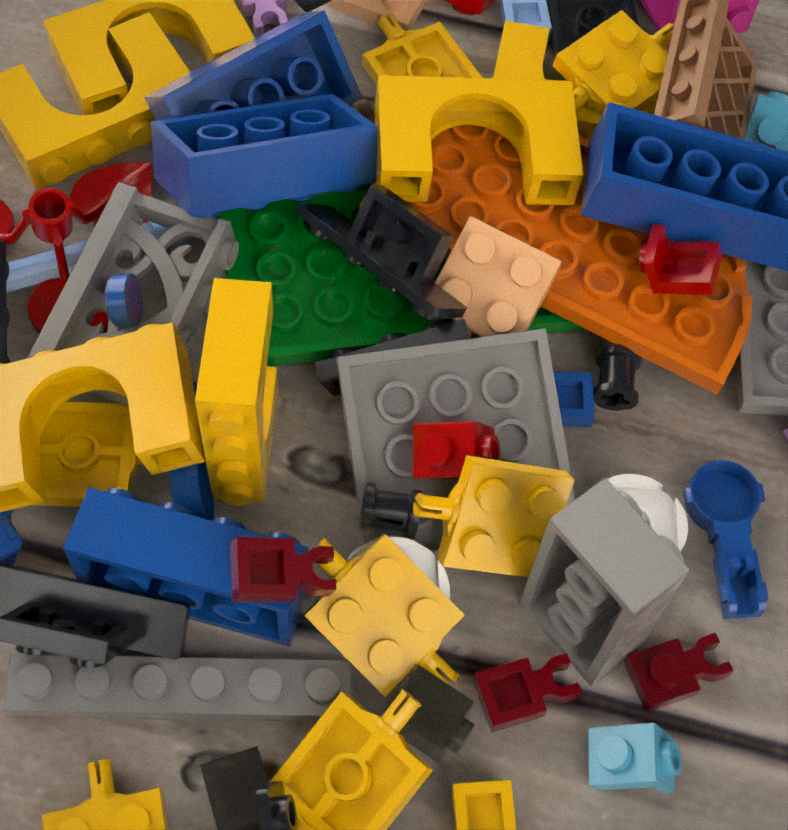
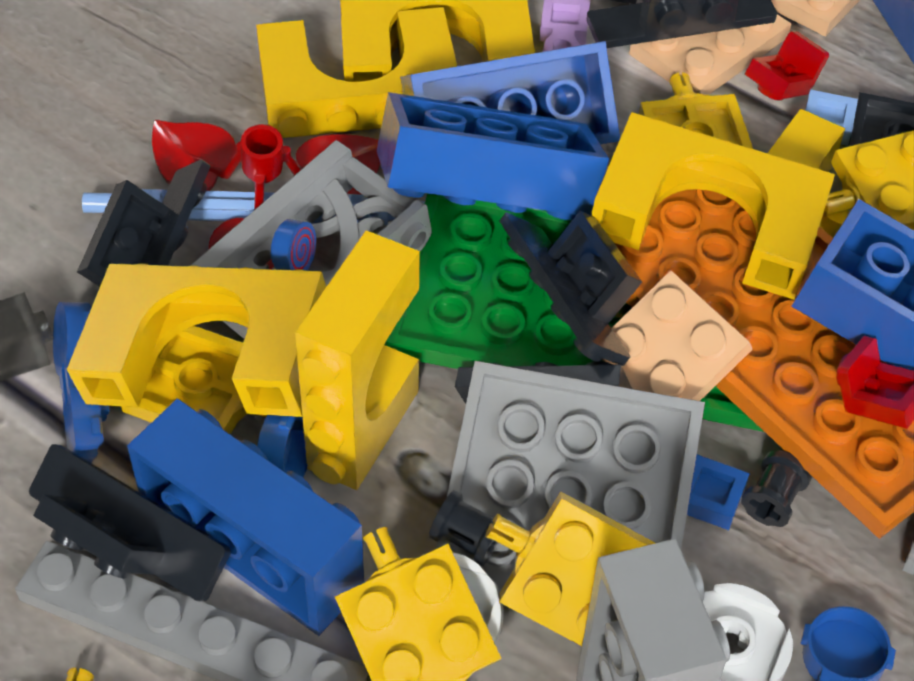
camera: 25 degrees right, 10 degrees down
dark red plate [230,537,337,602] -> none
red bracket [413,421,501,480] -> none

